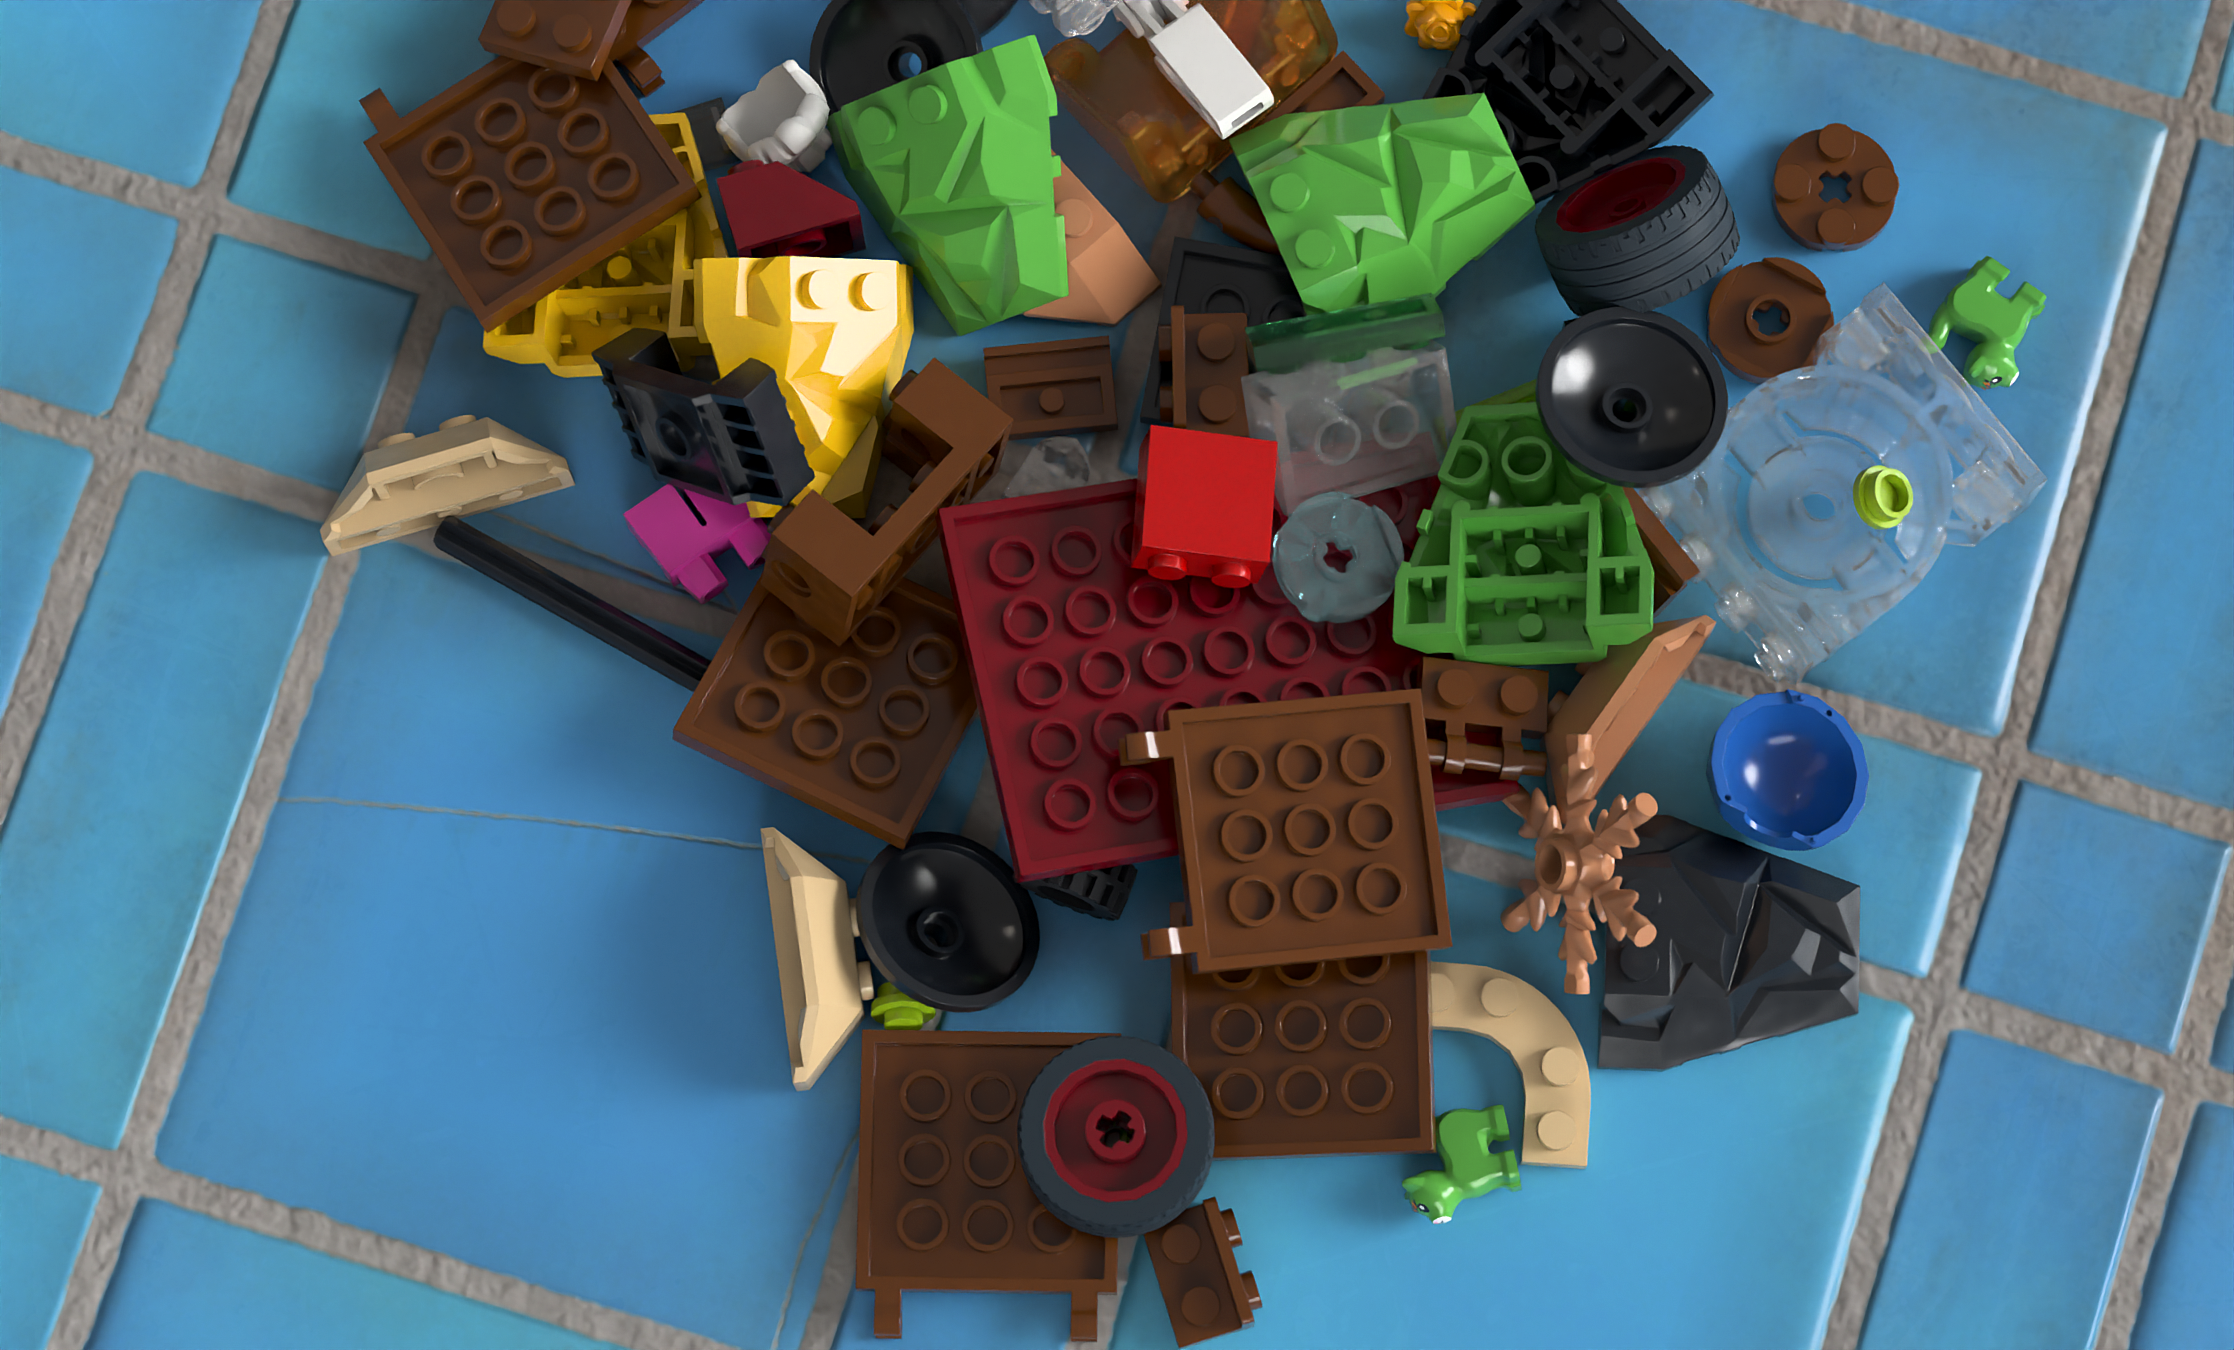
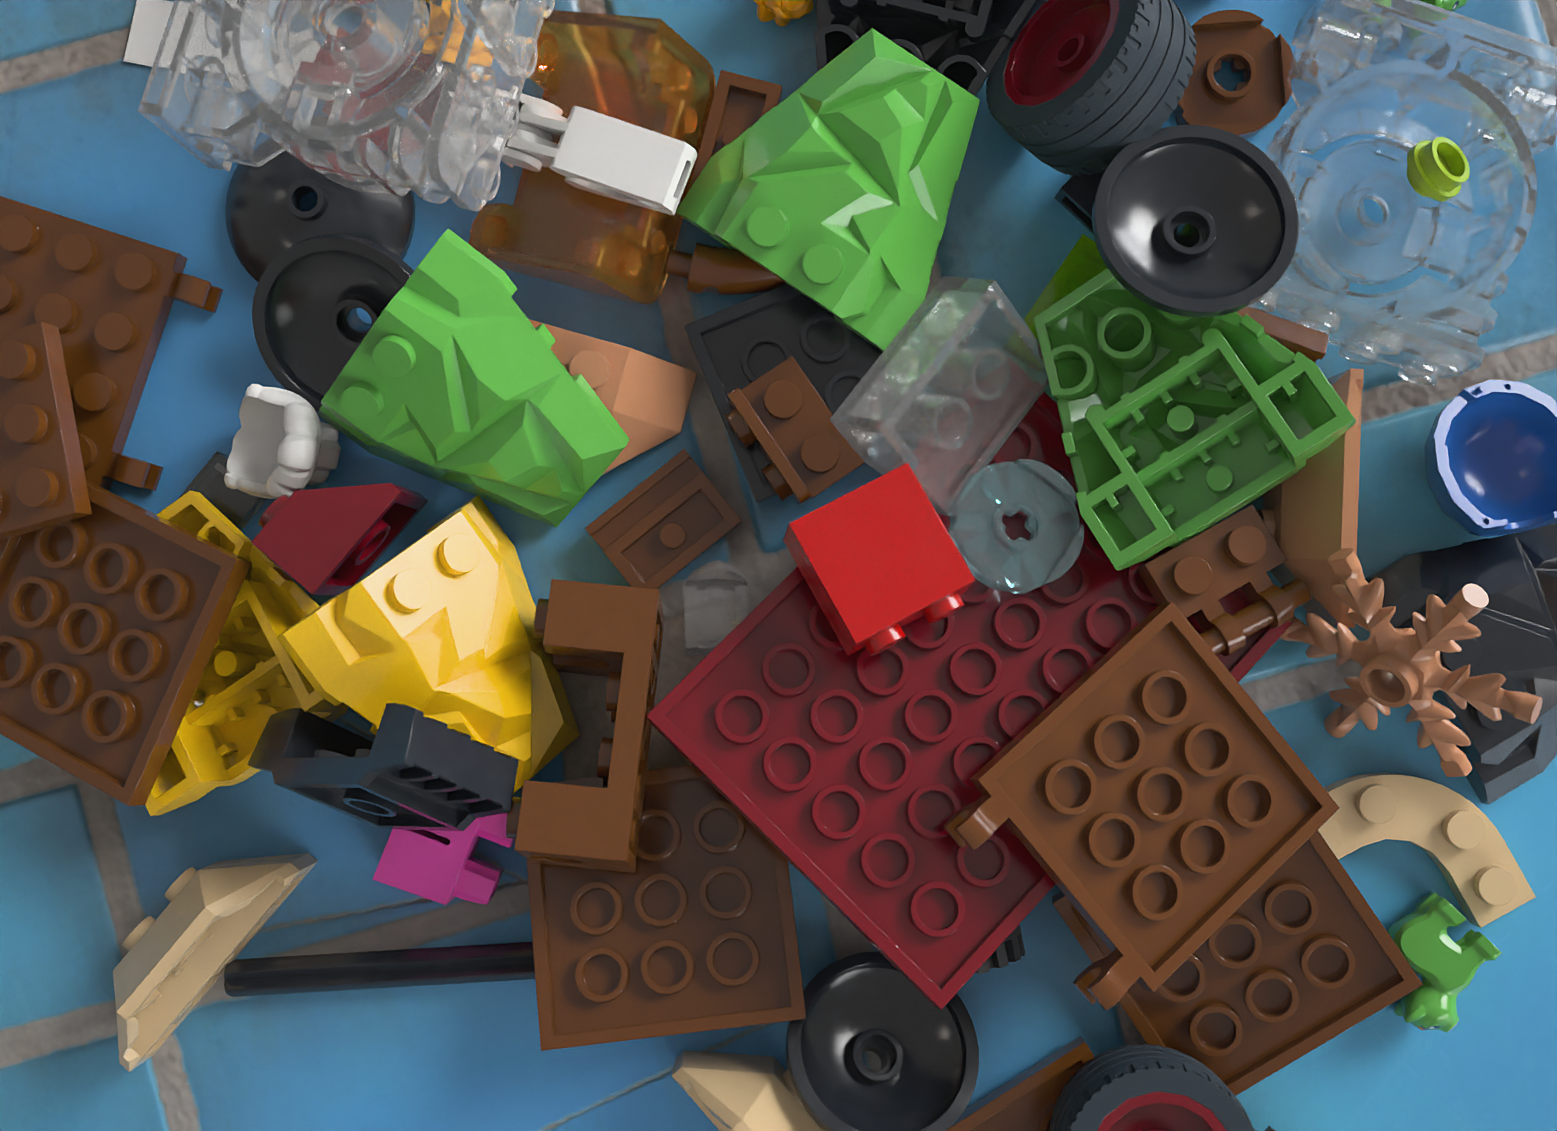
camera: 35 degrees left, 10 degrees up
clear green plate [1244,293,1446,375] -> none

